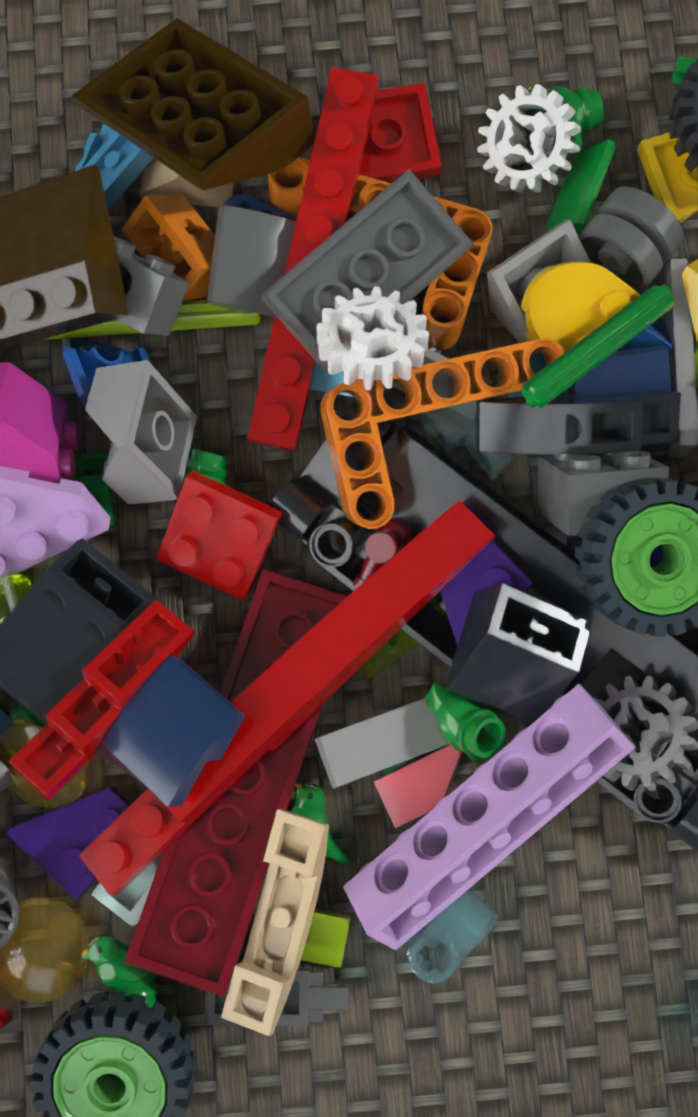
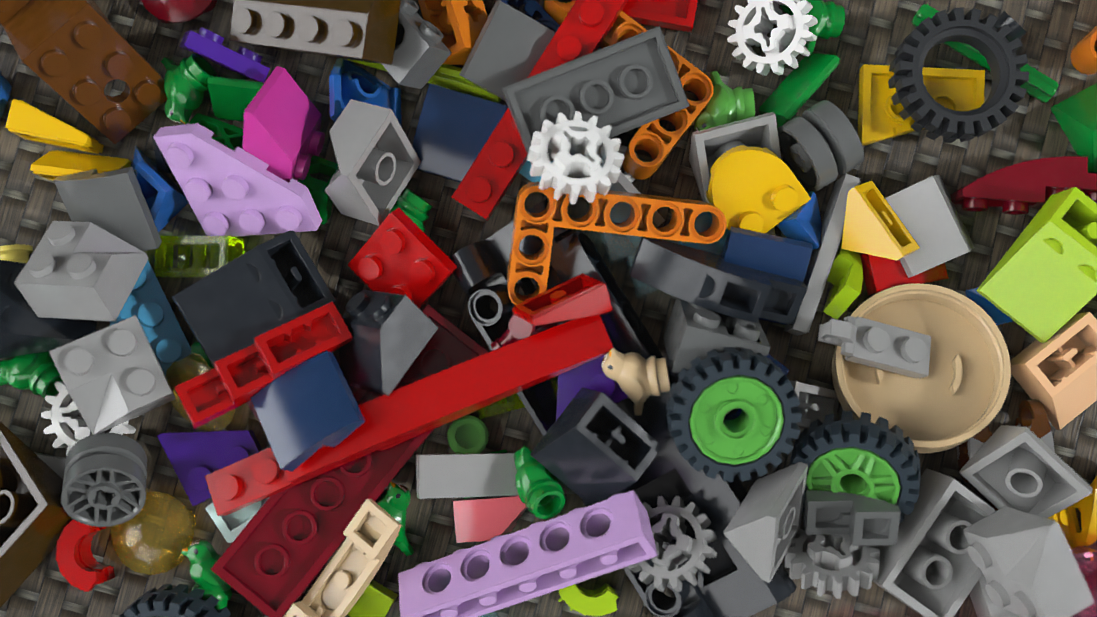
camera: 15 degrees right, 5 degrees up
green axle [521,284,675,408] -> none
none -> black slope [339,290,438,396]
none -> dark blue slope [412,84,508,183]
none -> bright green tile [447,415,489,454]
none -> red slope [512,273,612,326]
none -> lime piece [558,583,618,616]
none -> tan animal [601,348,671,415]
none -> bright green animal [695,71,755,132]

